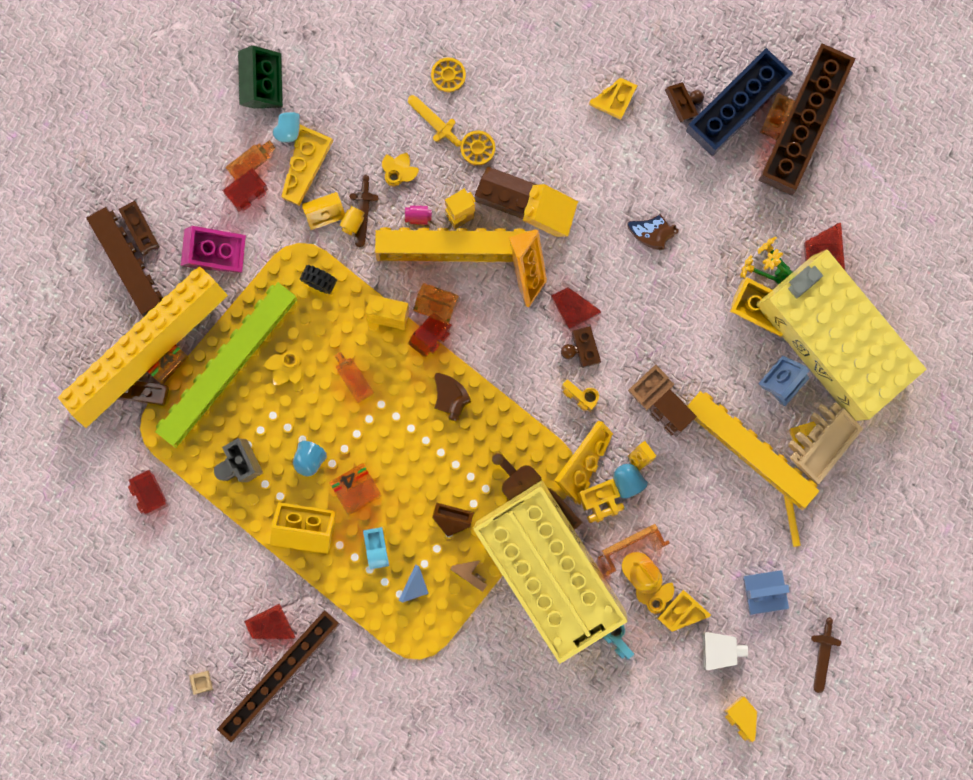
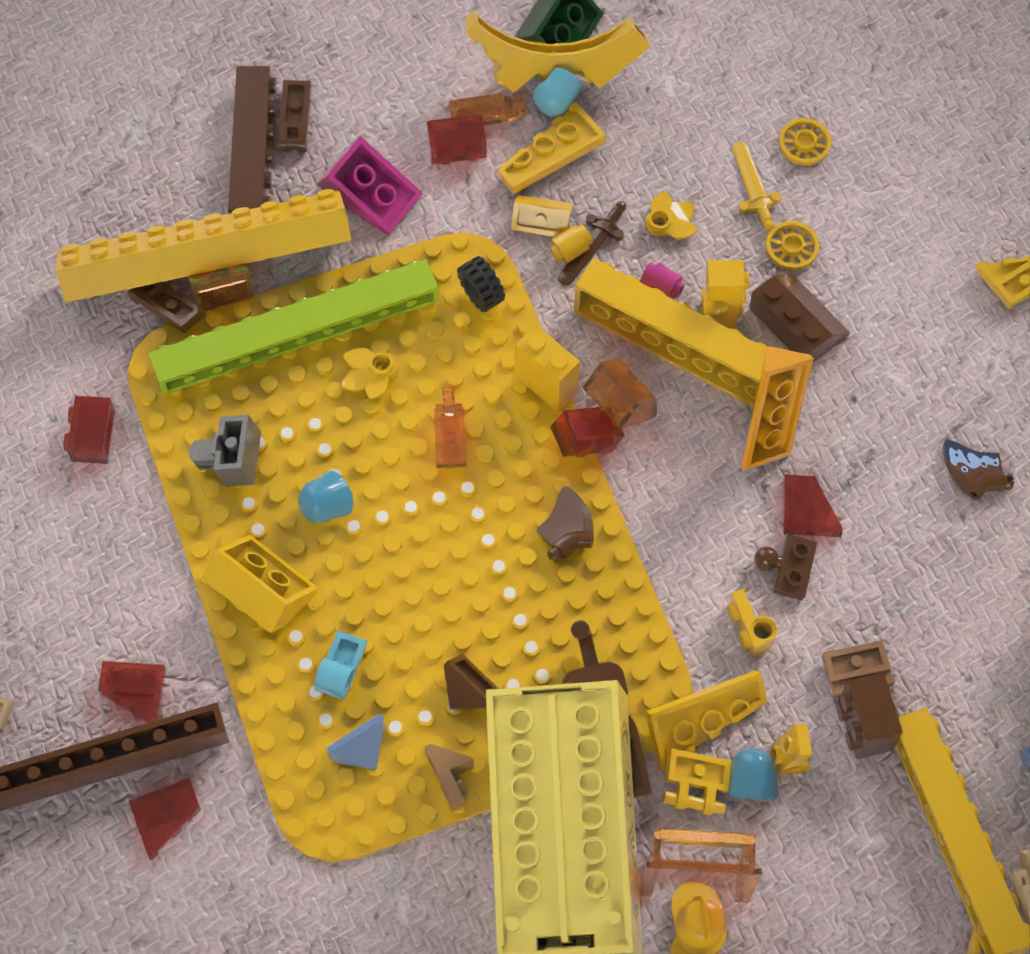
camera: 35 degrees right, 15 degrees down
clear orange slope [329,463,382,516] -> none
yellow brick [523,184,578,237] -> none
none -> clear red wing [129,778,201,860]
none -> yellow arch [465,11,650,93]

